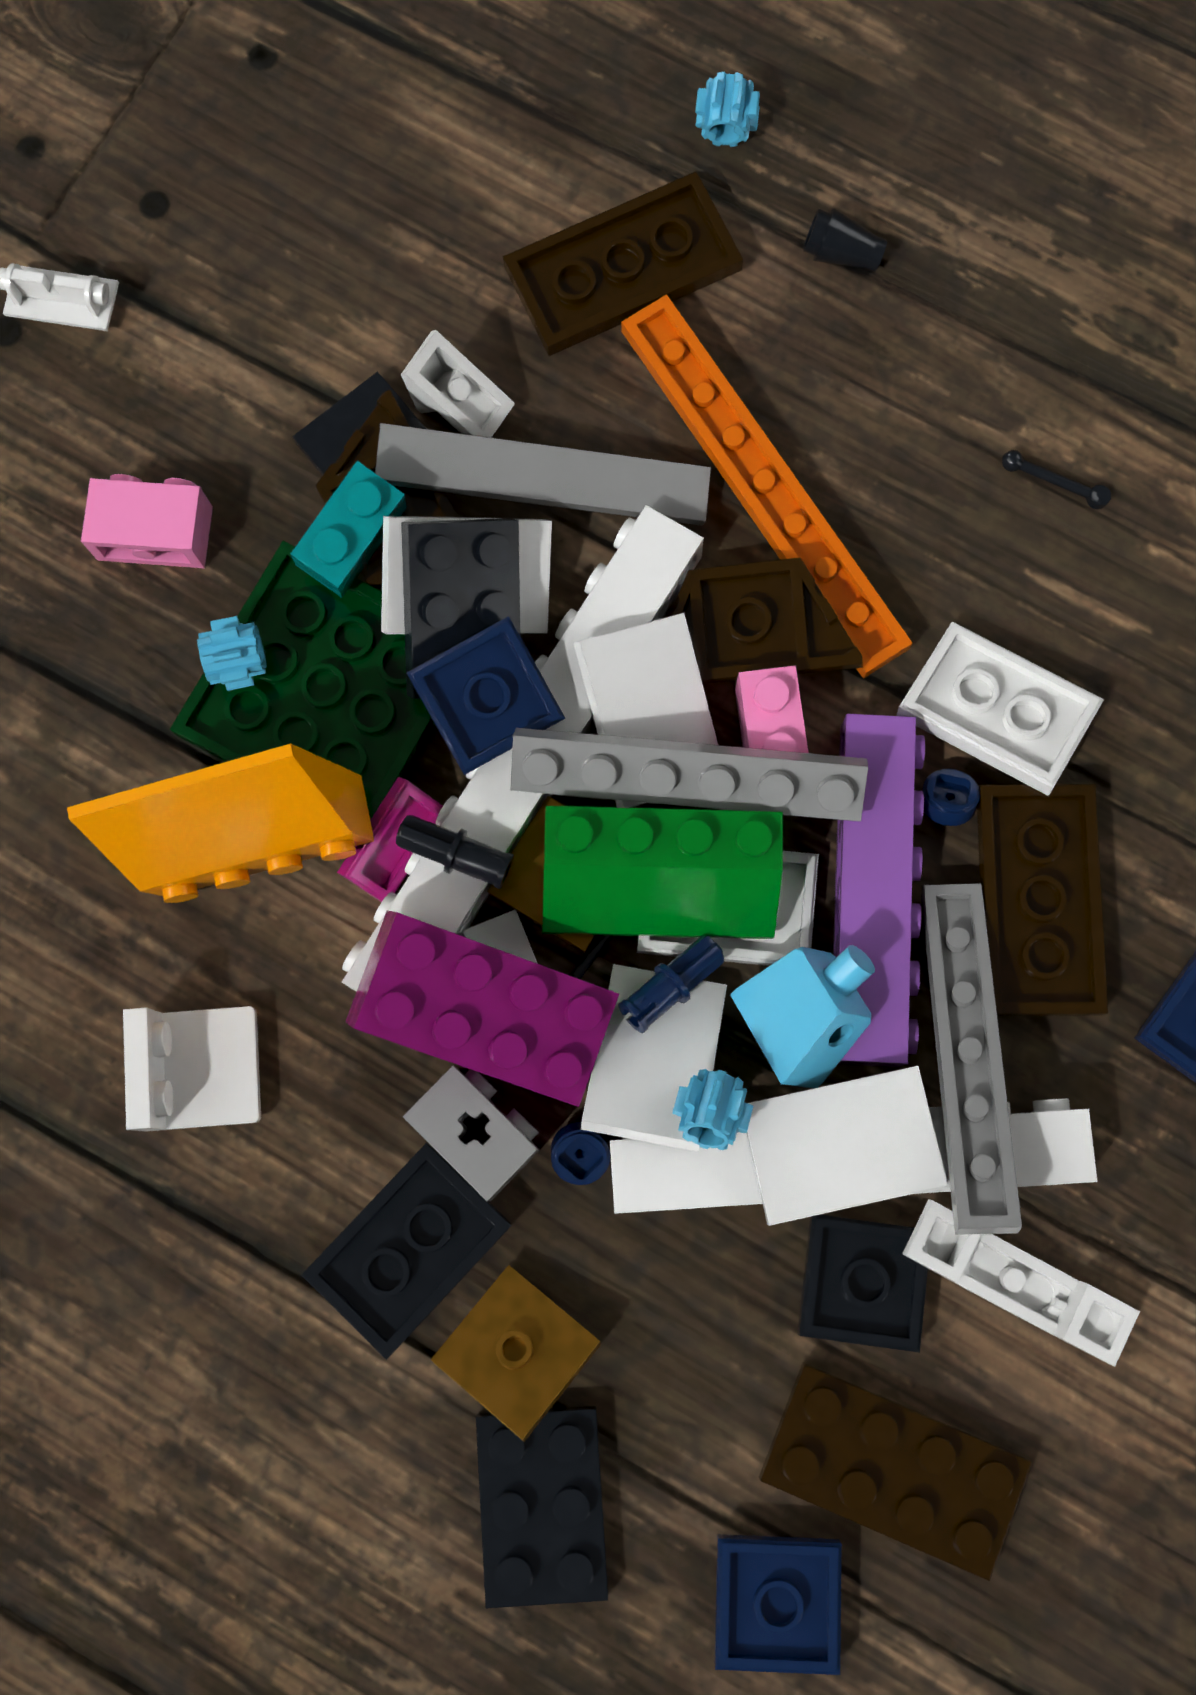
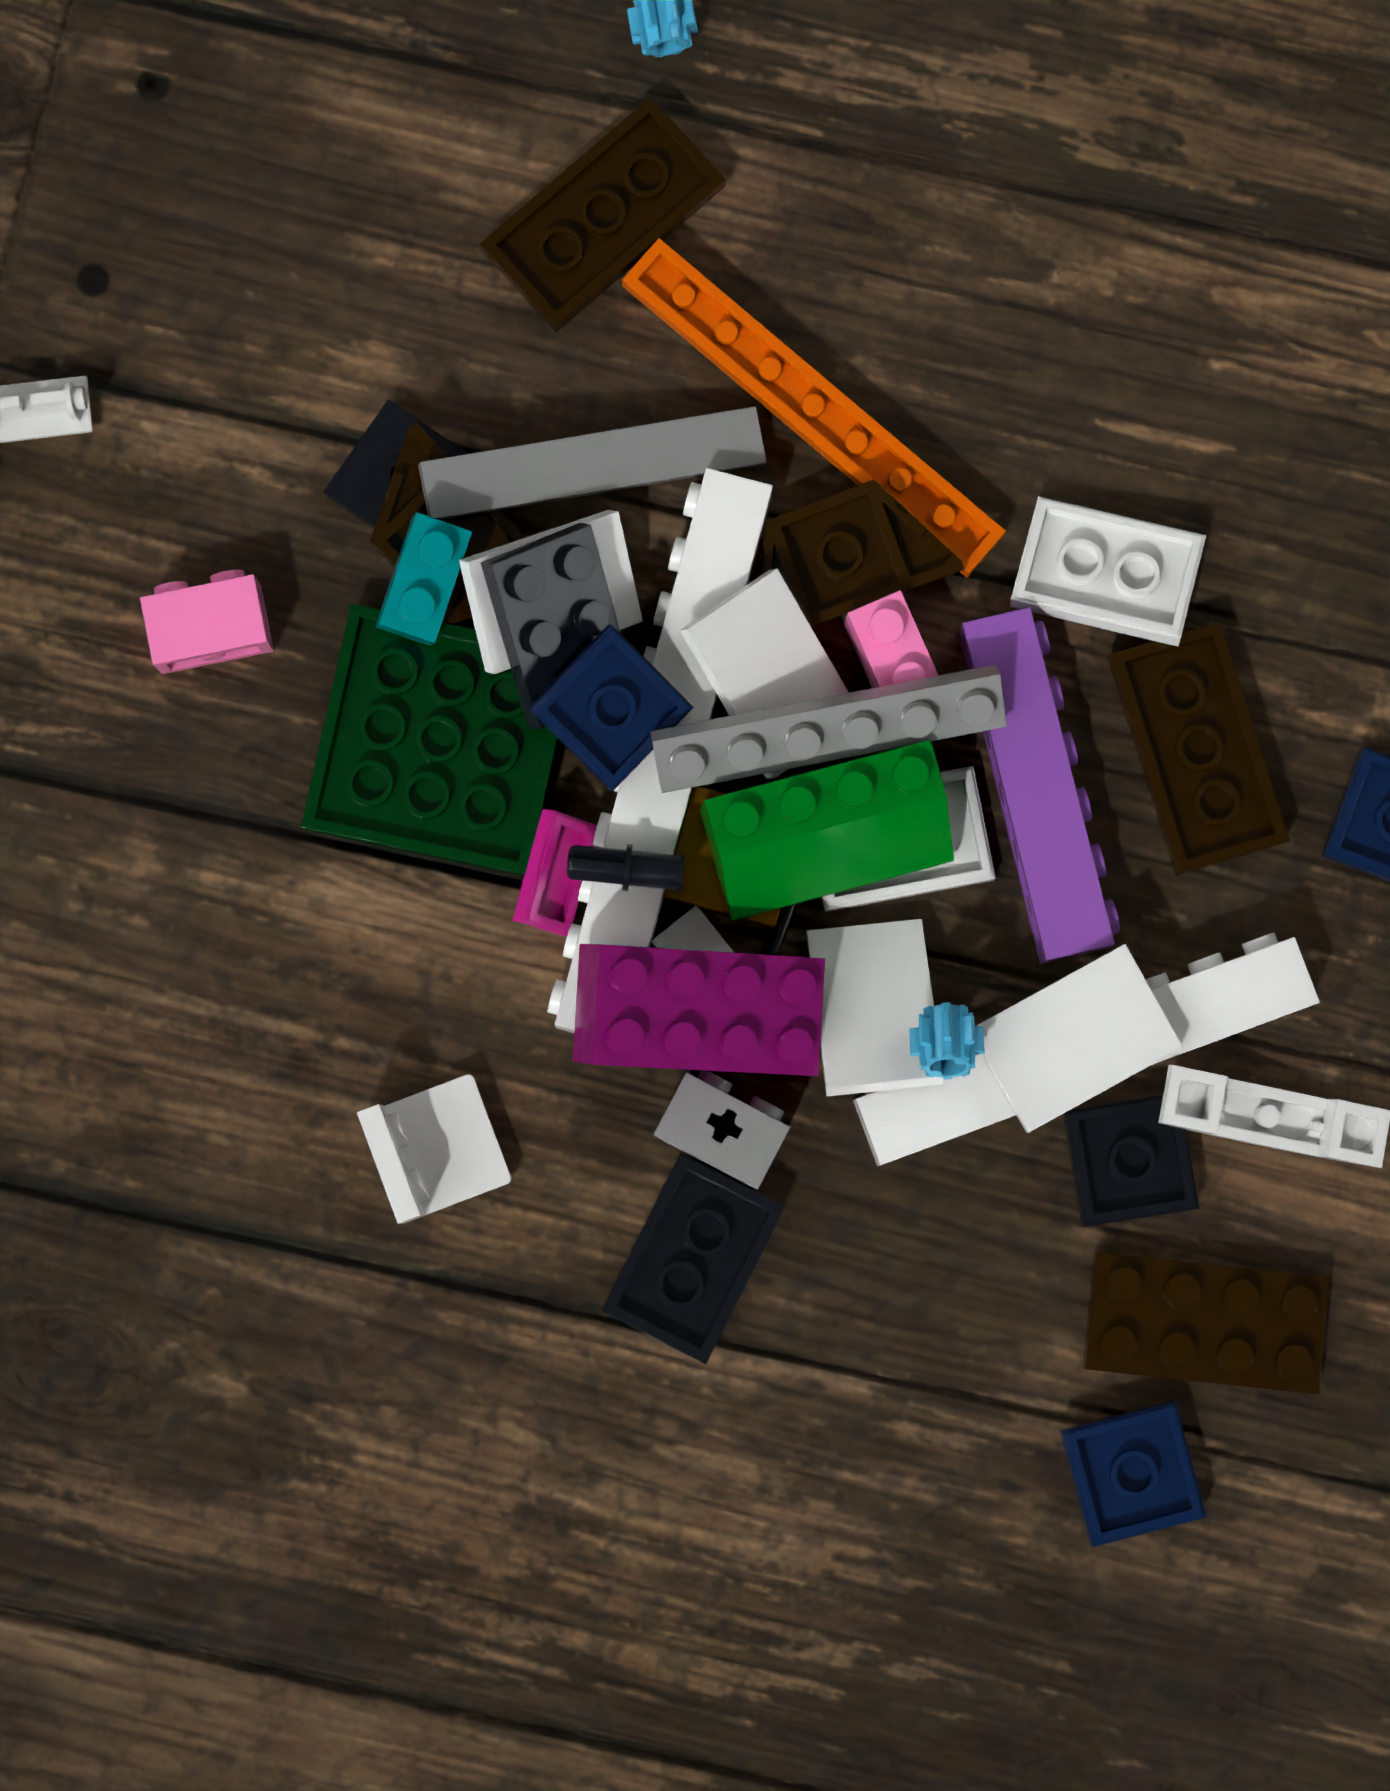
camera: 25 degrees left, 5 degrees up
light orange slope [67,743,374,903] -> none
medium azure gear [197,616,267,691] -> none
white slope [401,330,515,438] -> none
pearl gold plate [431,1265,601,1442] -> none
black plate [476,1406,609,1609] -> none
dark blue tile [551,1122,610,1185] -> none
dark blue axle [618,936,724,1033] -> none
medium azure torso [730,945,875,1088] -> none
black cone [803,208,887,272] -> none
light grey plate [921,884,1022,1235] -> none
dark blue tile [922,769,980,826] -> none
black hinge [1002,450,1111,510] -> none

